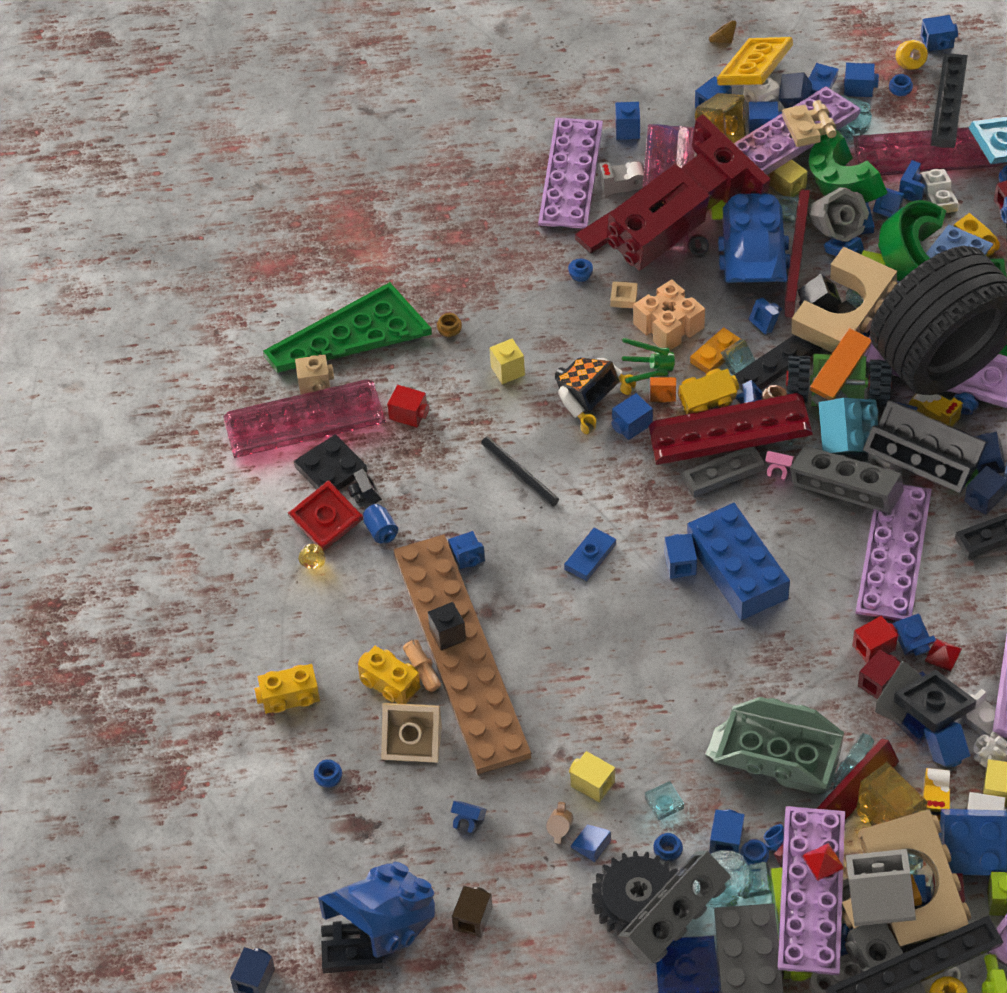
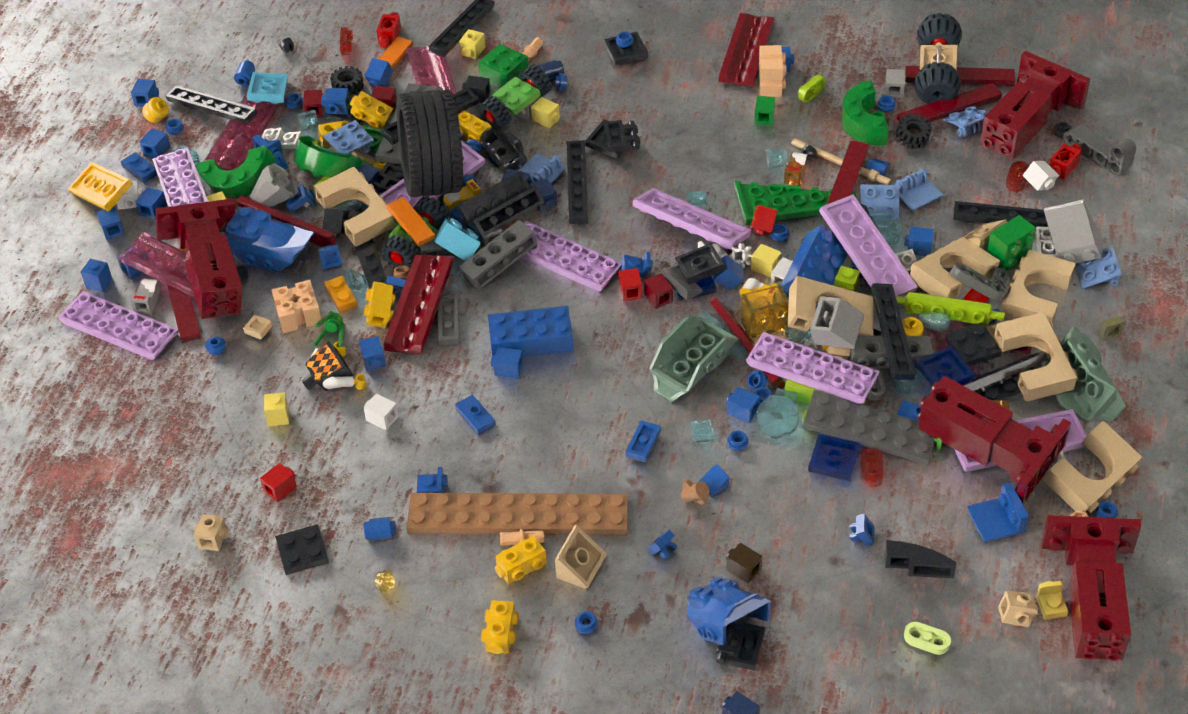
camera: 70 degrees left, 5 degrees down
clear pink plate [223,379,386,458] -> none
green wing [263,282,432,373] -> none
red plate [288,480,363,552] -> none
black tile [347,468,382,504] -> none
black brick [428,602,466,651] -> none
pearl gold plate [437,313,462,337] -> none
black bar [481,436,559,506] -> none
light yellow brick [569,751,615,803] -> none
black gear [592,851,680,937] -> none
dark grey brick [617,851,731,963] -> none
orange plate [650,377,676,403] -> none
clear yellow brick [695,93,746,143] -> none
pearl gold slope [708,20,737,44] -> none
bright pink tile [765,451,795,481] -> none
dark blue brick [778,72,812,109] -> none
tan plate [782,100,837,147] -> none
red slope [802,843,844,881] -> none
red slope [925,638,962,672] -> none
none -> clear light blue plate [297,110,319,131]
none -> white brick [364,394,399,430]
none -> blue plate [626,420,661,462]

